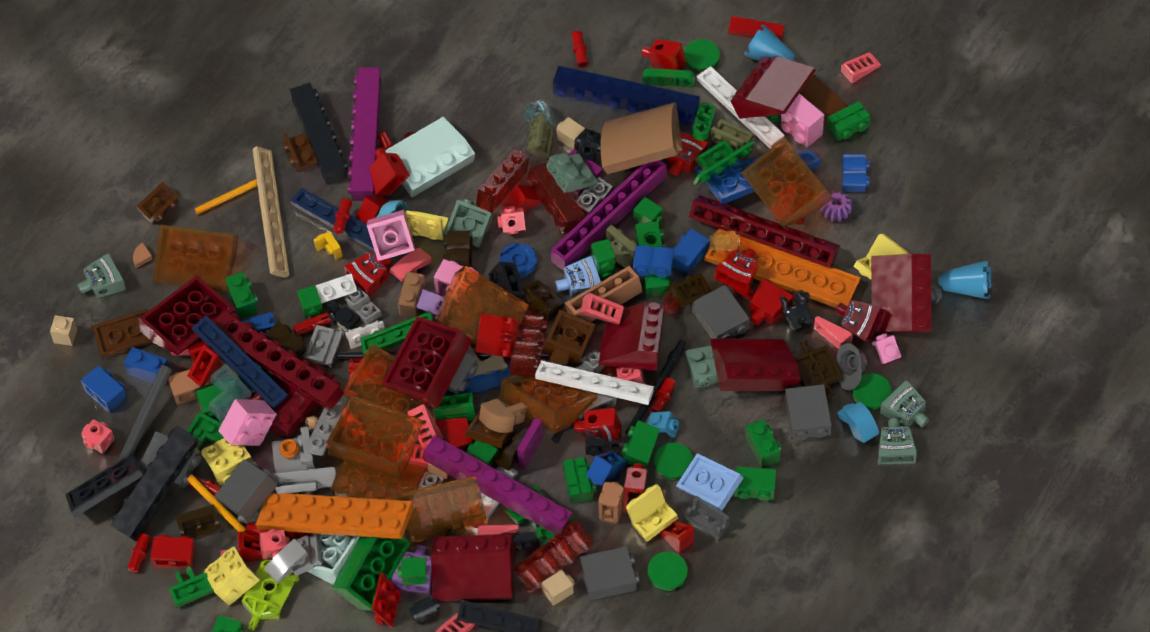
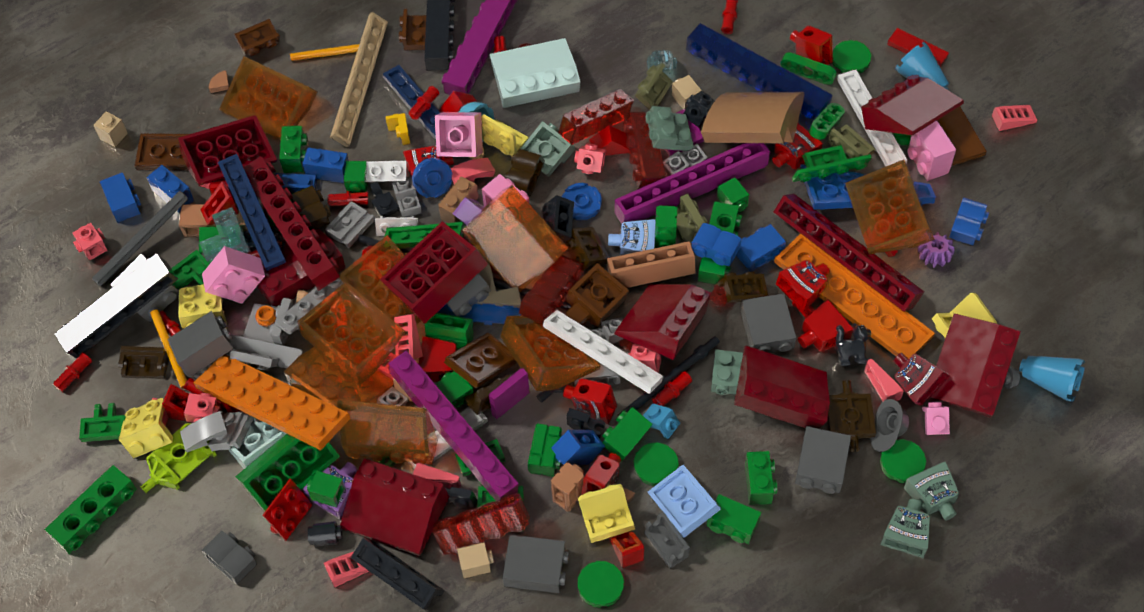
camera: 20 degrees right, 0 degrees up
black tile [65,454,143,517] -> none
sand green torso [77,253,126,298] -> none
red brick [151,535,196,569] -> none
red torso [370,148,410,196] -> none
red hinge [475,314,518,358] -> none
medium nougat brick [479,399,527,433] -> none
coral slope [580,293,624,325] -> none
clear yellow brick [709,231,741,253] -> none
green brick [826,101,870,141] -> none
dark azure brick [837,402,880,443] -> none
none -> blue brick [303,147,349,183]
none -> blue tile [412,157,453,198]

